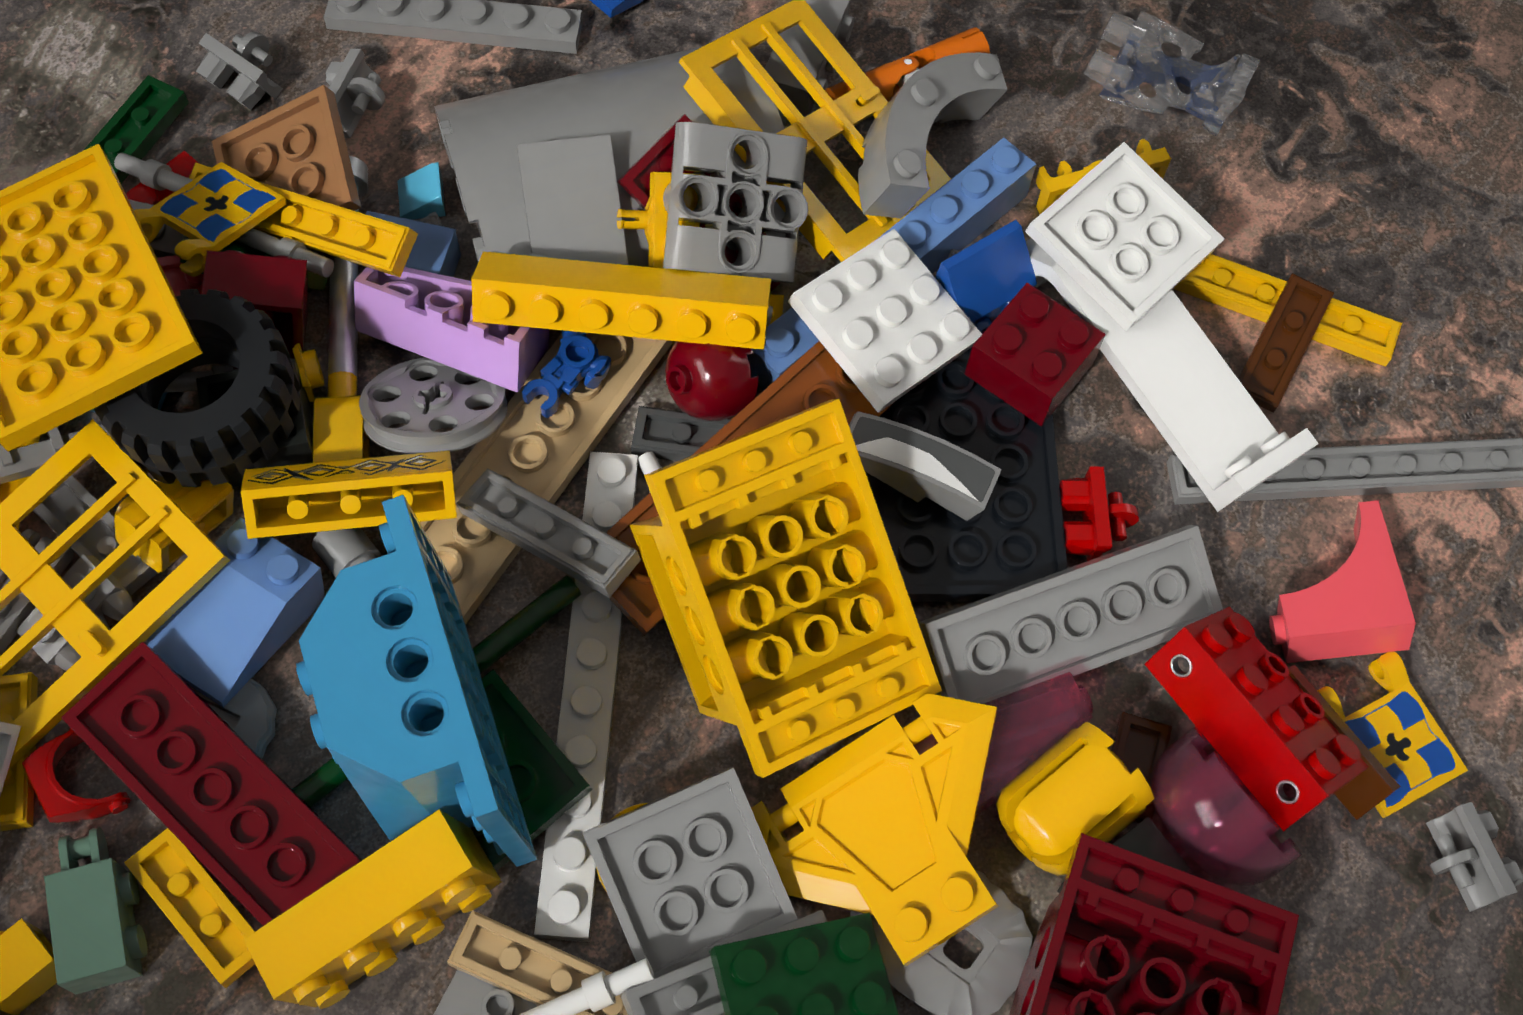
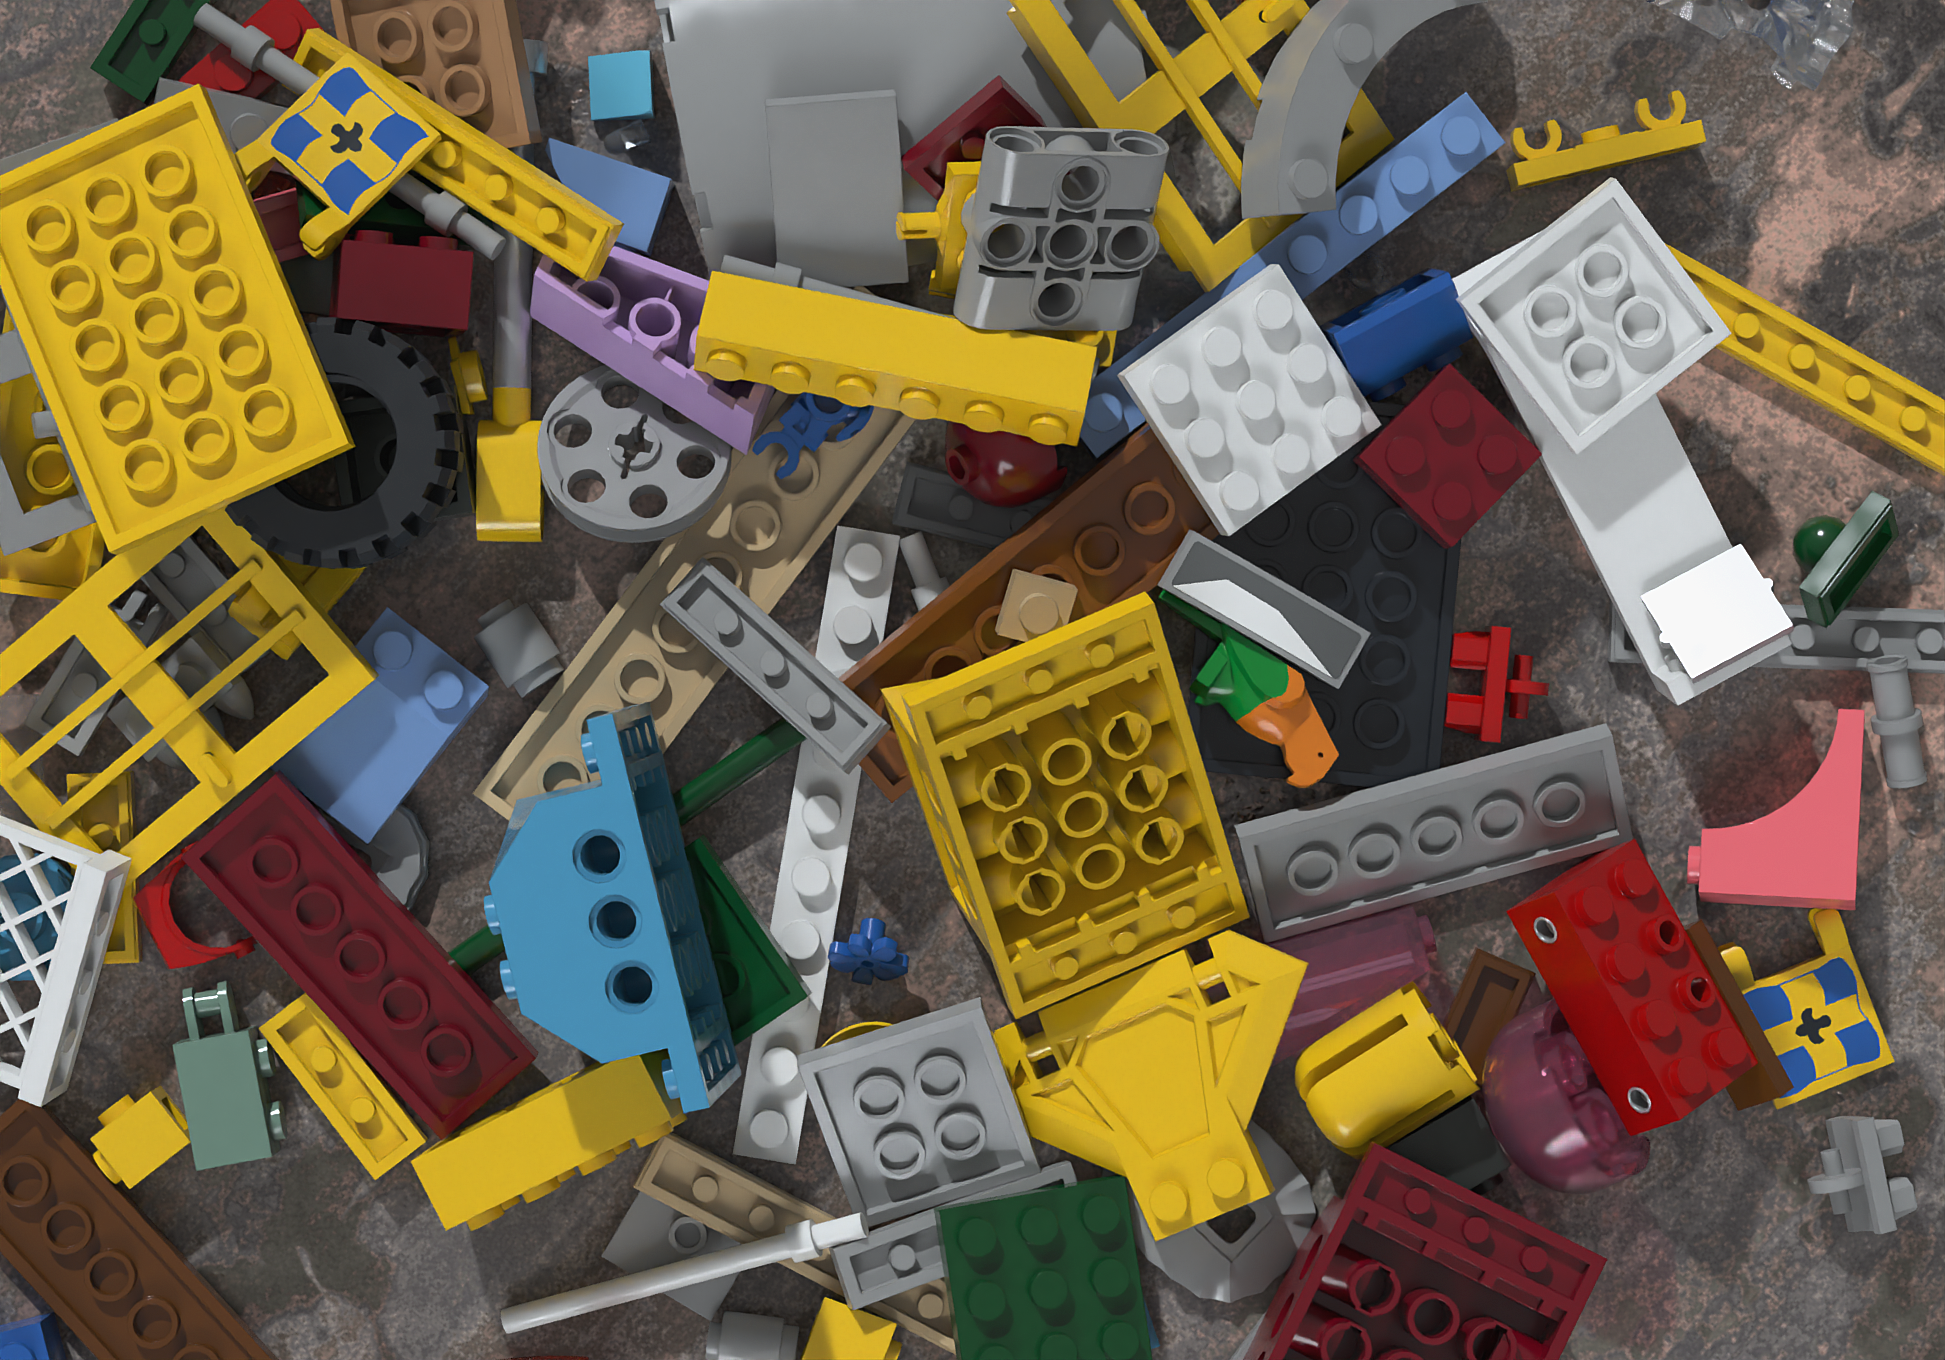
camera: 10 degrees right, 25 degrees up
yellow brick [241,450,457,539] -> none
reddish brown tile [1238,273,1334,413] -> none
none -> blue plant [828,918,910,985]
none -> animal [1158,590,1339,788]
none -> piece [1641,544,1794,684]
none -> dark green tile [1792,491,1899,628]
none -> light grey pin [1866,654,1928,789]

